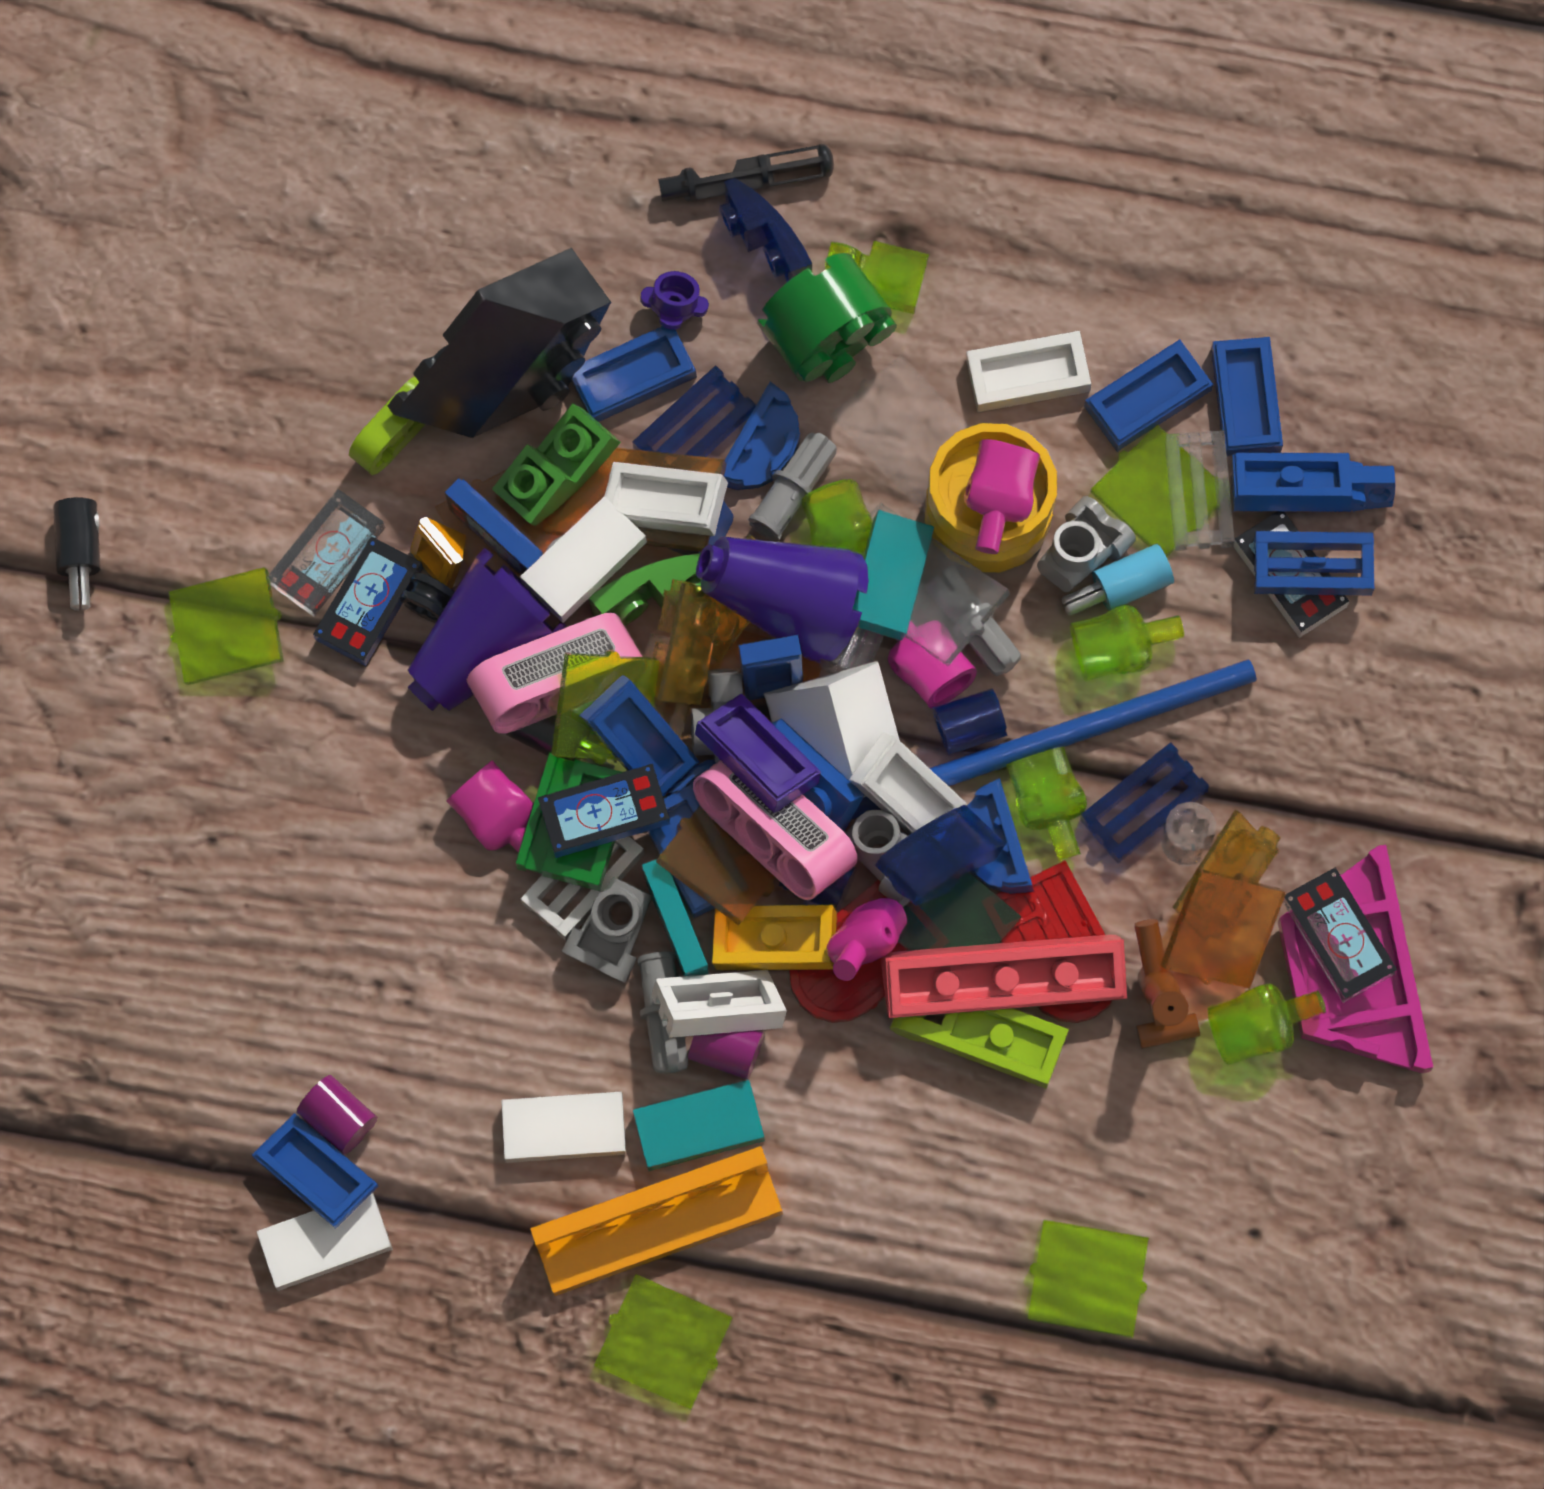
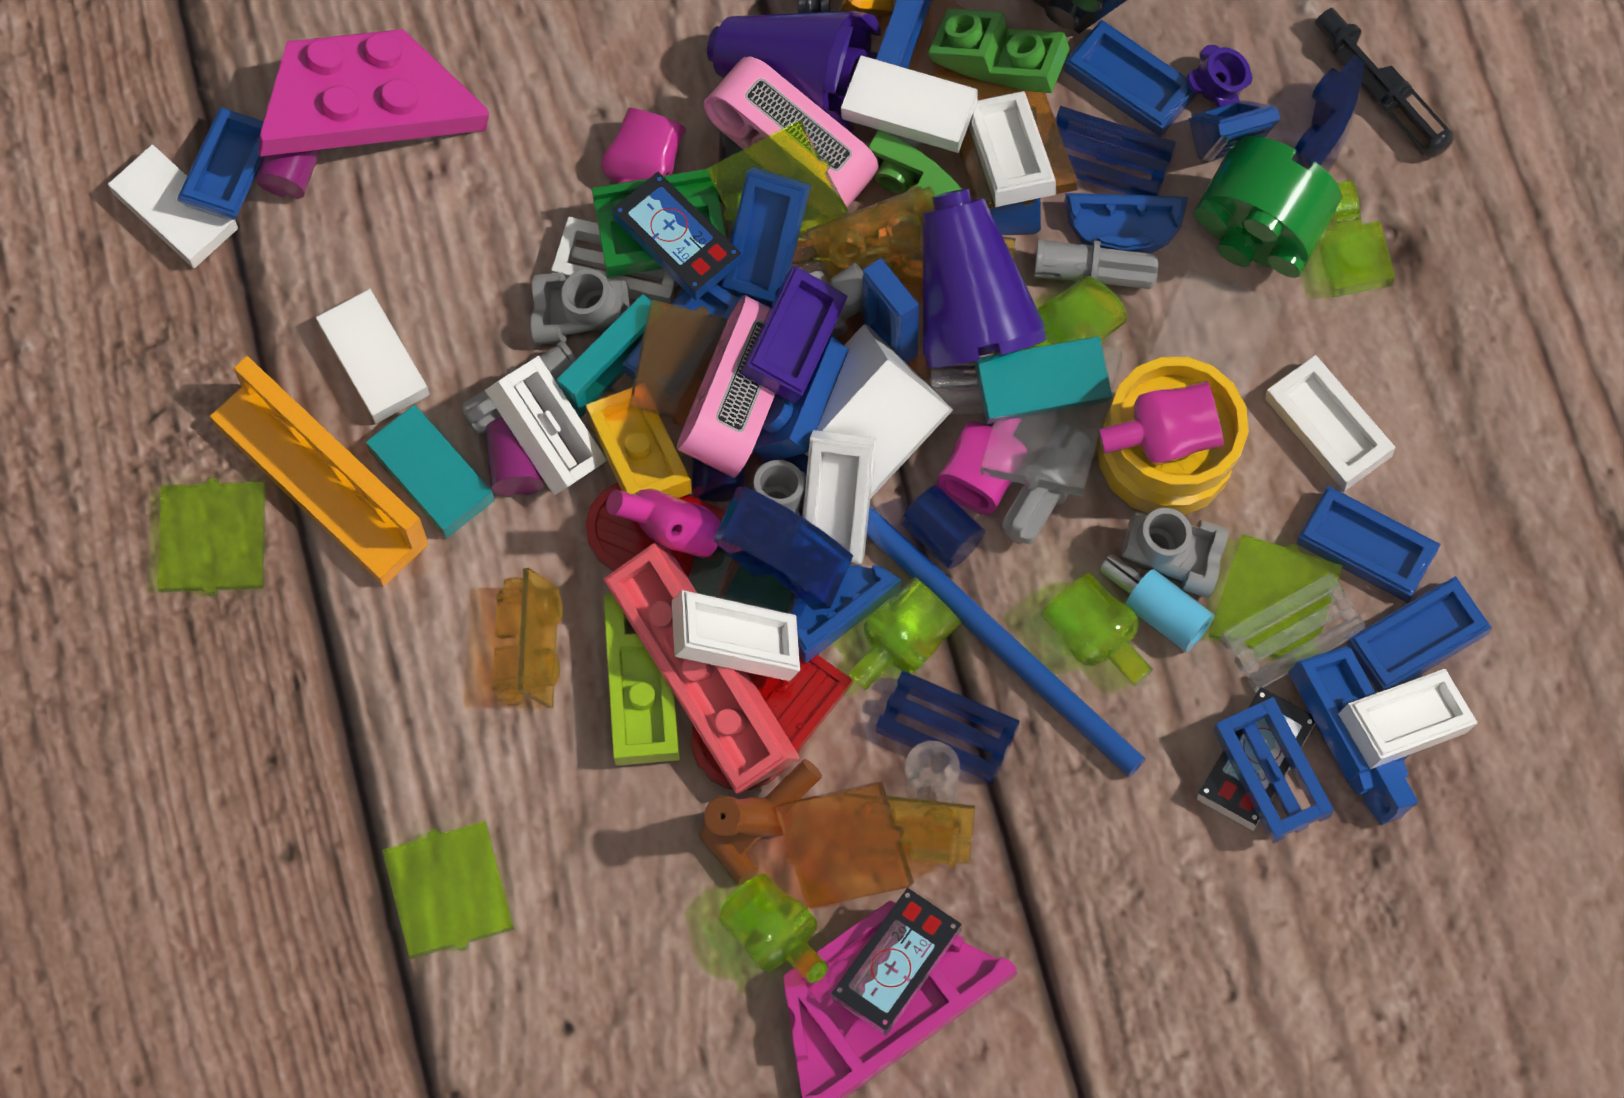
camera: 65 degrees right, 5 degrees down
none -> dark pink wing [258,29,489,157]
none -> clear yellow hinge [491,568,563,708]
none -> white tile [672,590,800,681]
none -> blue slope [1188,100,1280,161]
none -> white tile [1338,669,1478,769]

